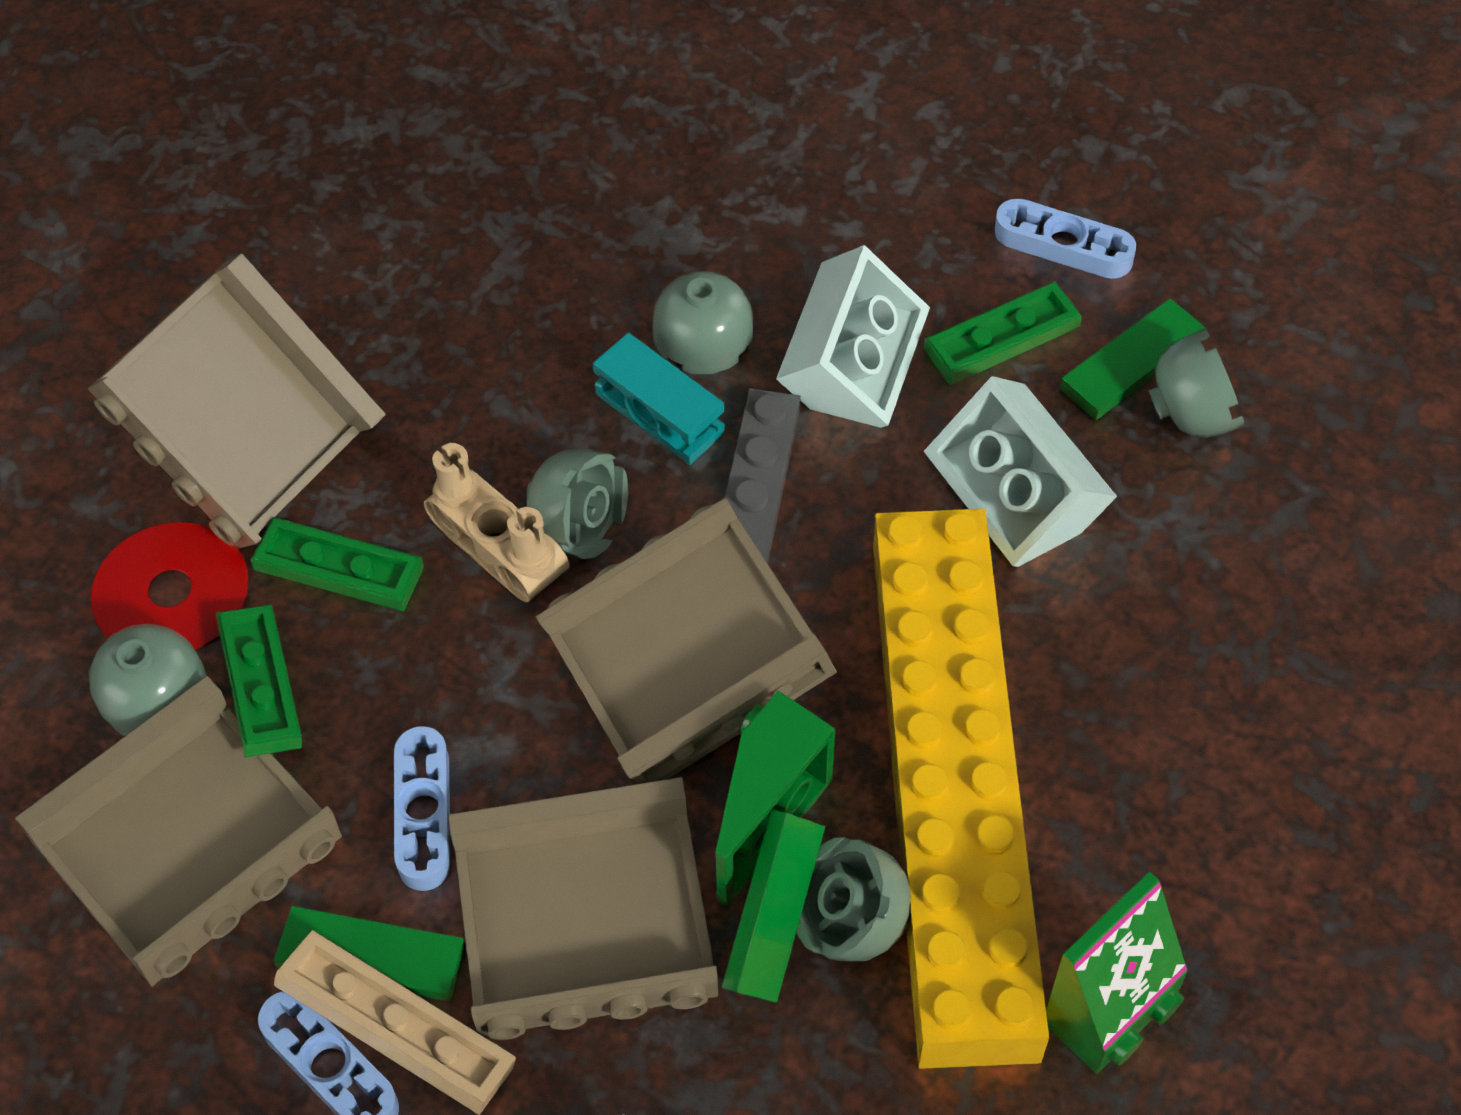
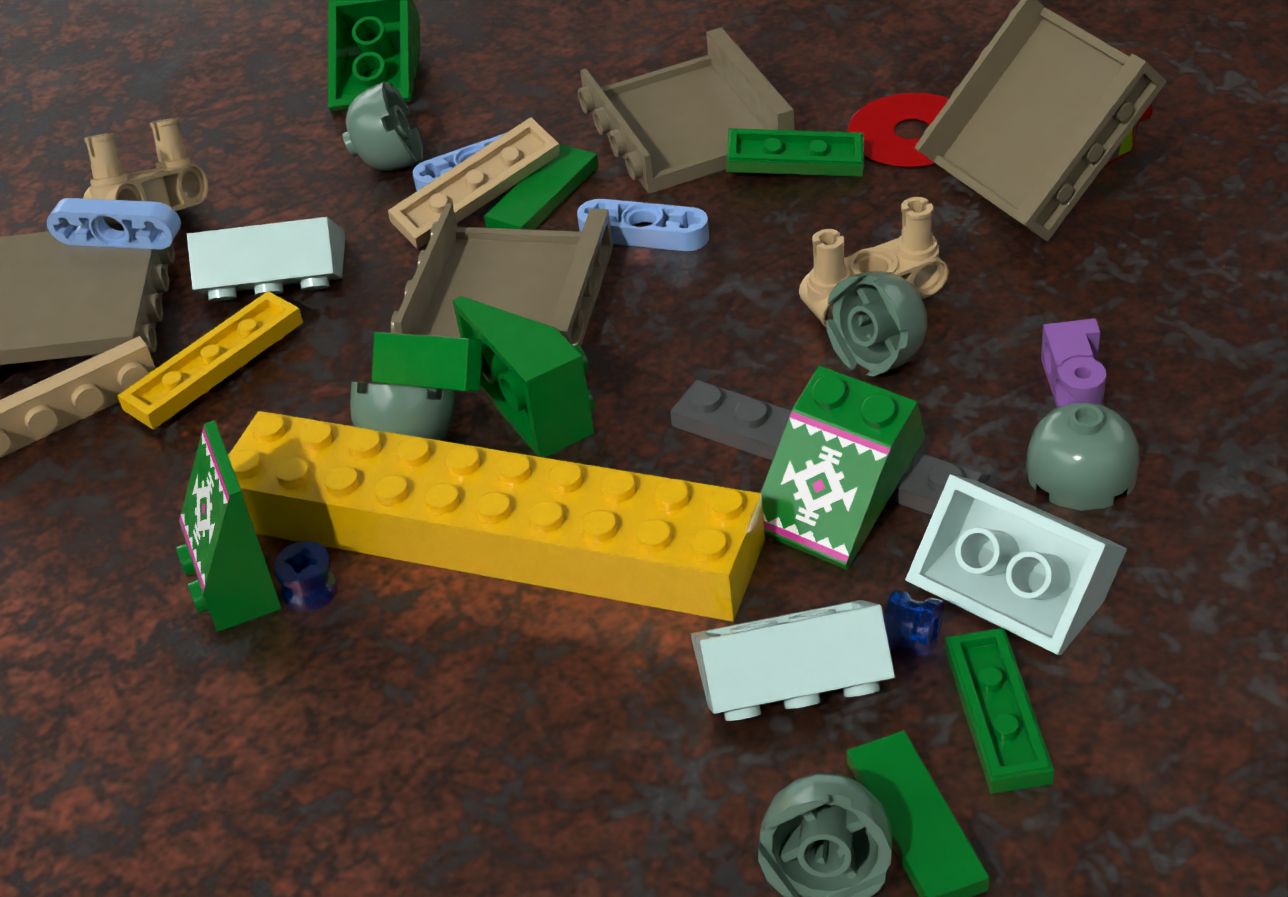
camera: 115 degrees right, 15 degrees down
sand green cylinder [89,624,206,736] -> none
green tile [251,517,424,611] -> none
dark tan panel [536,497,837,785] -> none
teal piece [592,332,725,465] -> none
light blue beam [994,199,1136,279] -> none
none -> clear blue wheel [273,541,338,612]
none -> green slope [761,366,925,570]
none -> clear blue wheel [883,590,944,658]
none -> medium lavender leg [1041,318,1106,408]

